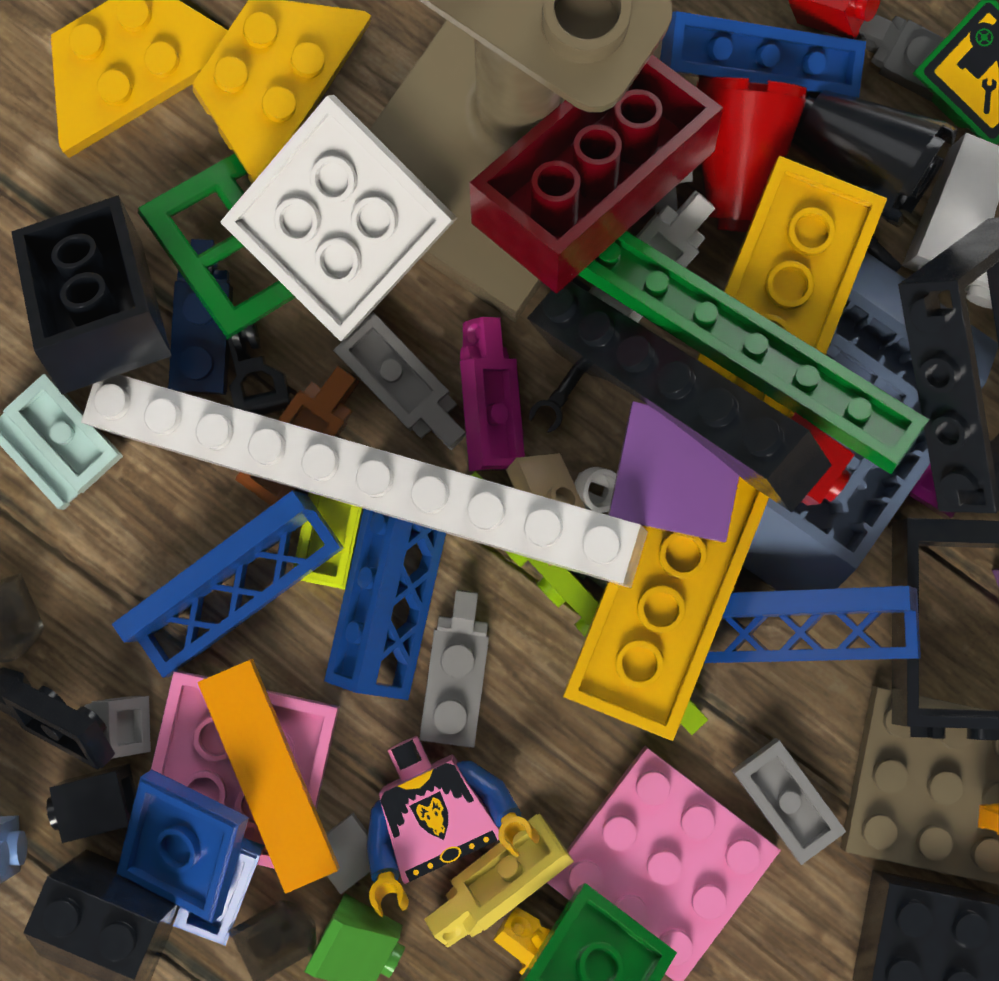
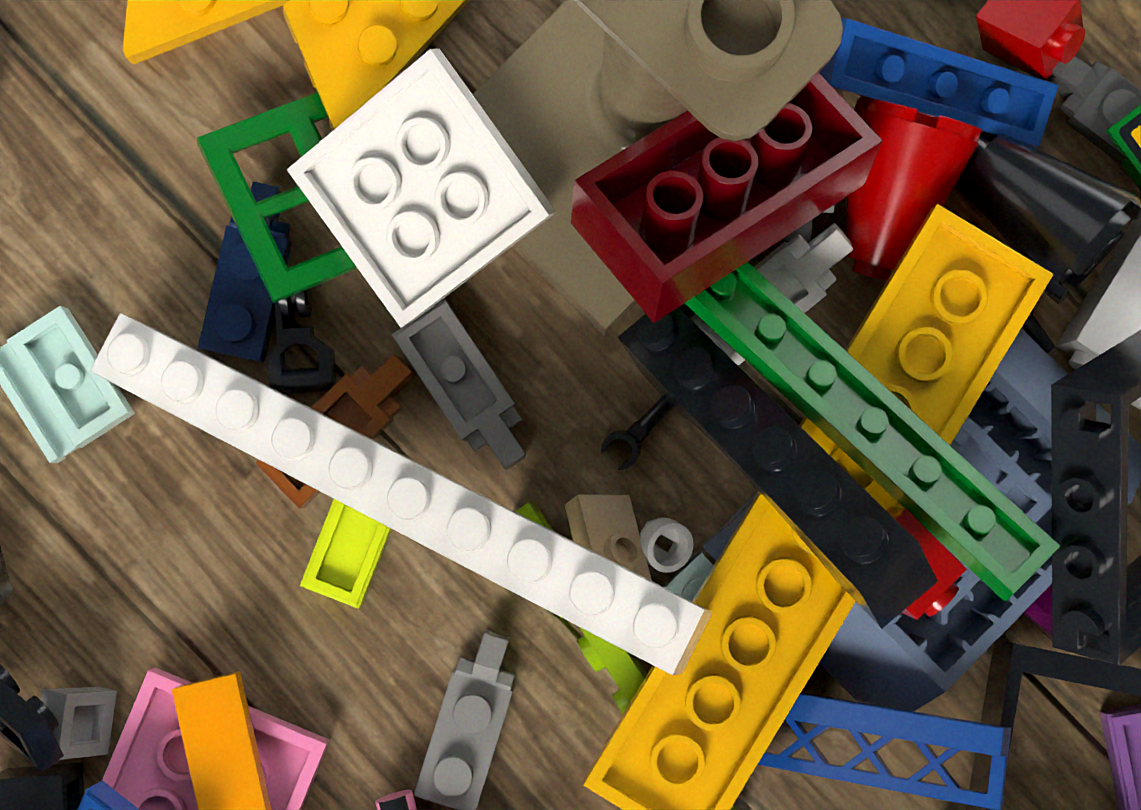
camera: 15 degrees right, 0 degrees up
black brick [11,195,172,394] -> none
blue fence [112,490,344,678] -> none
blue fence [324,509,446,700] -> none
dark pink hinge [460,317,525,472] -> none
medium lavender tile [608,401,739,542] -> none

